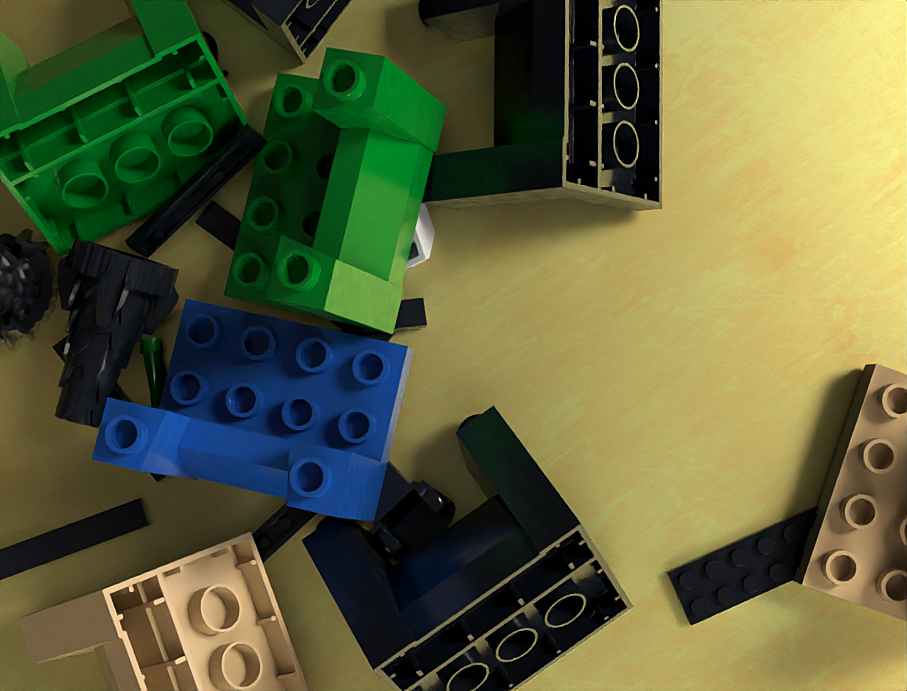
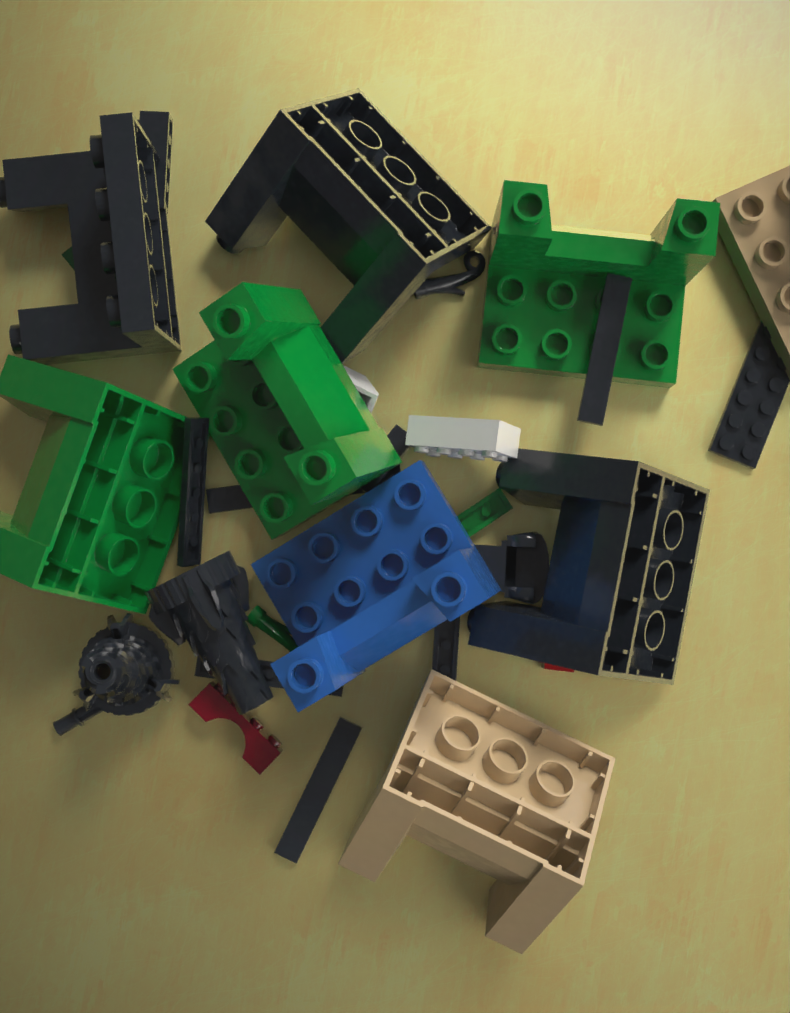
camera: 40 degrees left, 0 degrees up
none -> dark red arch [188,681,283,775]
none -> white brick [405,415,521,462]
none -> black plant [414,250,486,300]
none -> green plate [457,488,513,537]
none -> green plate [477,180,720,388]
none -> black tile [577,273,632,426]

